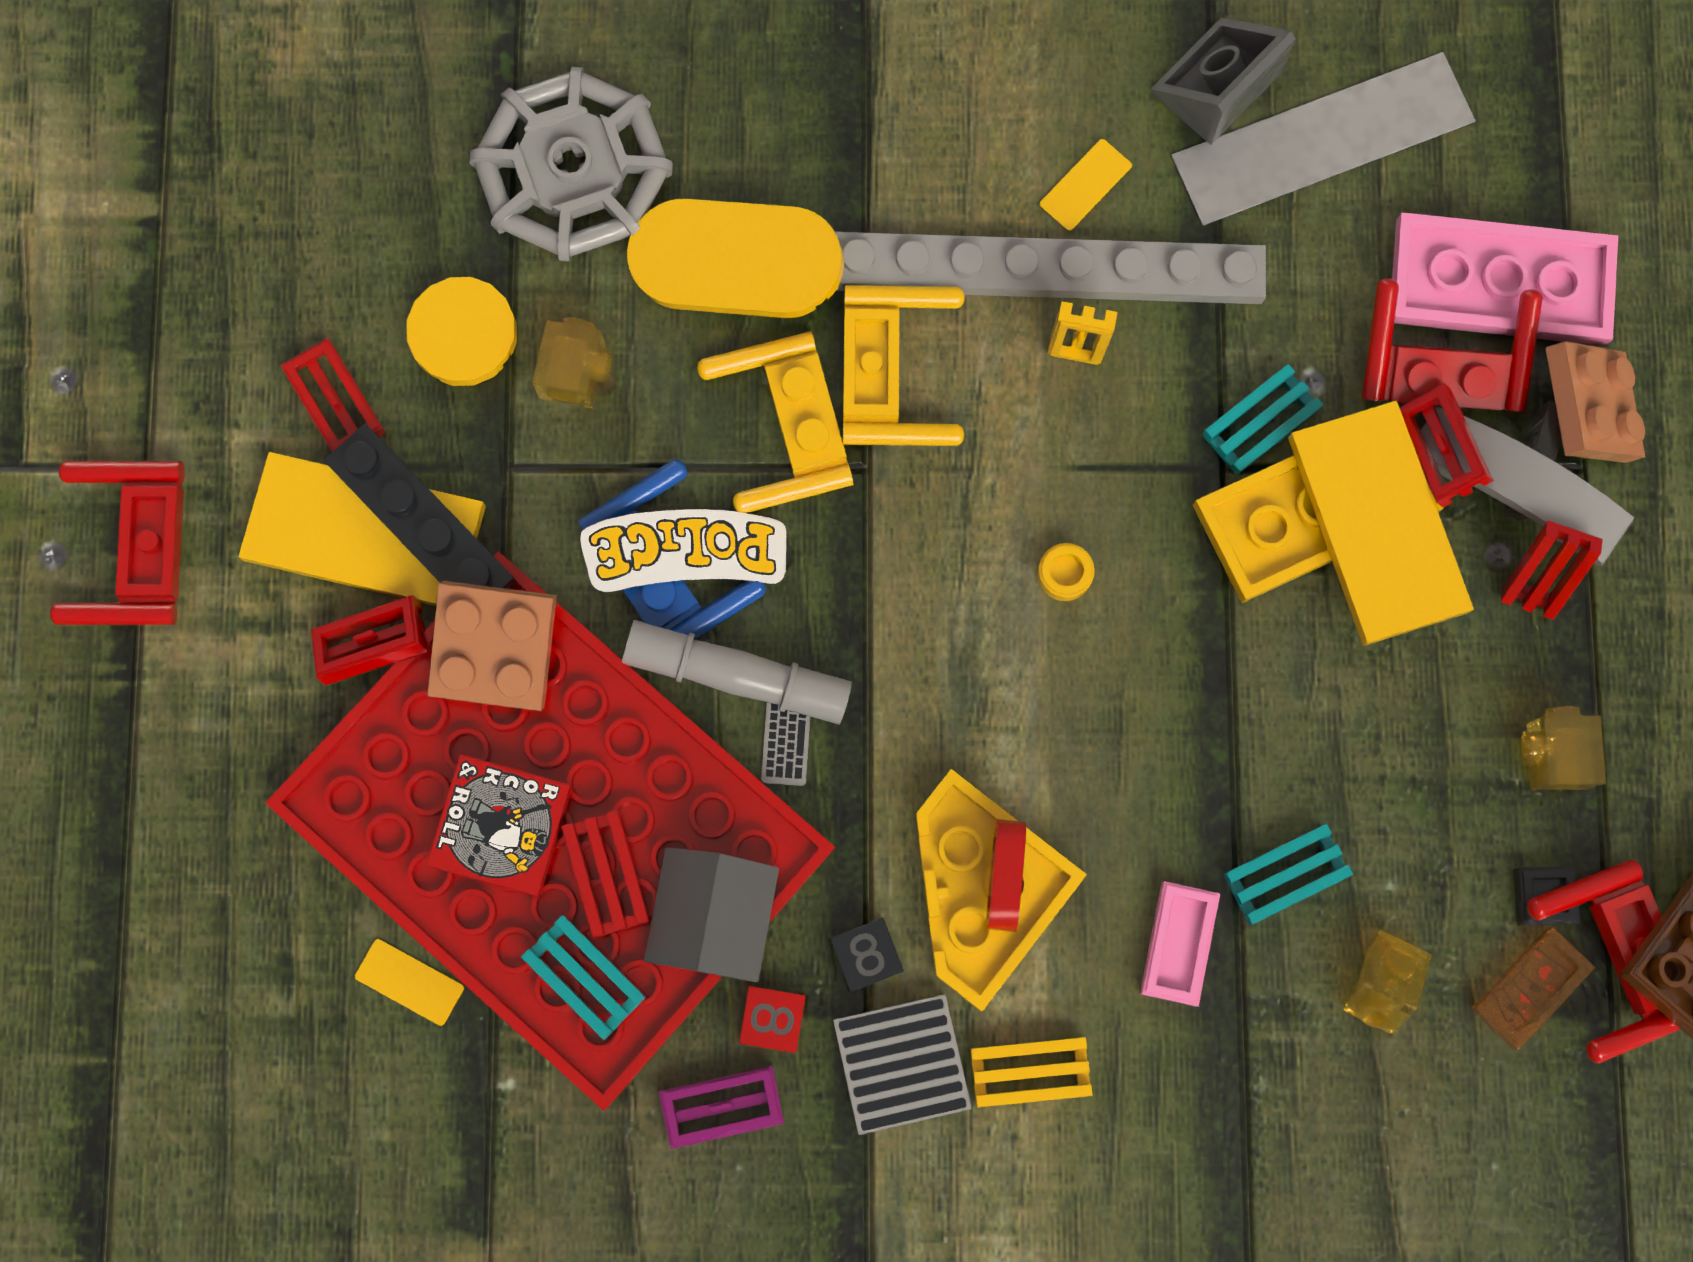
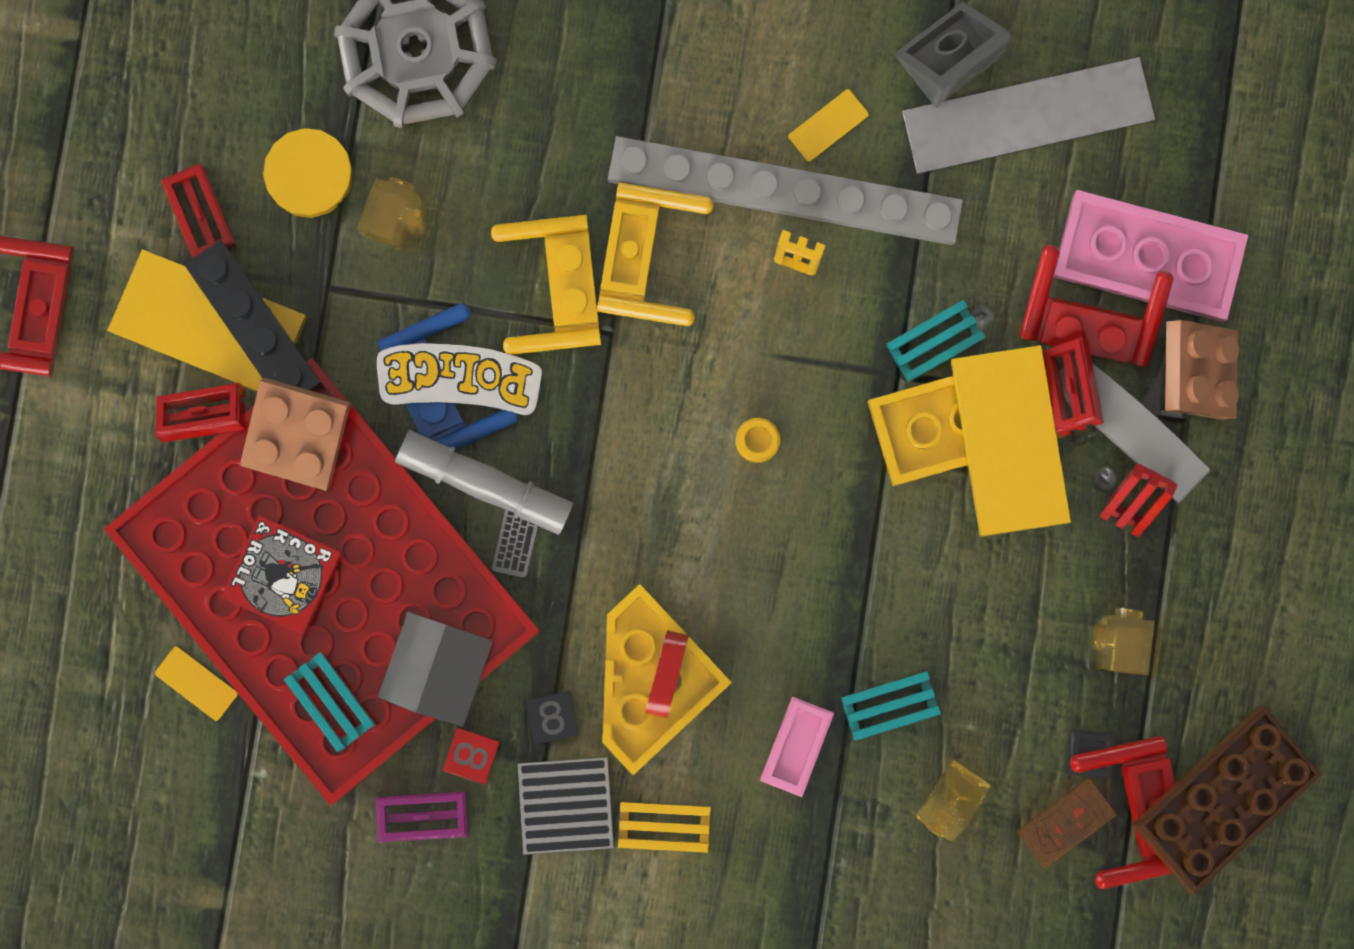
camera: 10 degrees right, 5 degrees up
red tile [561,810,650,938] -> none
yellow tile [627,199,844,318] -> none

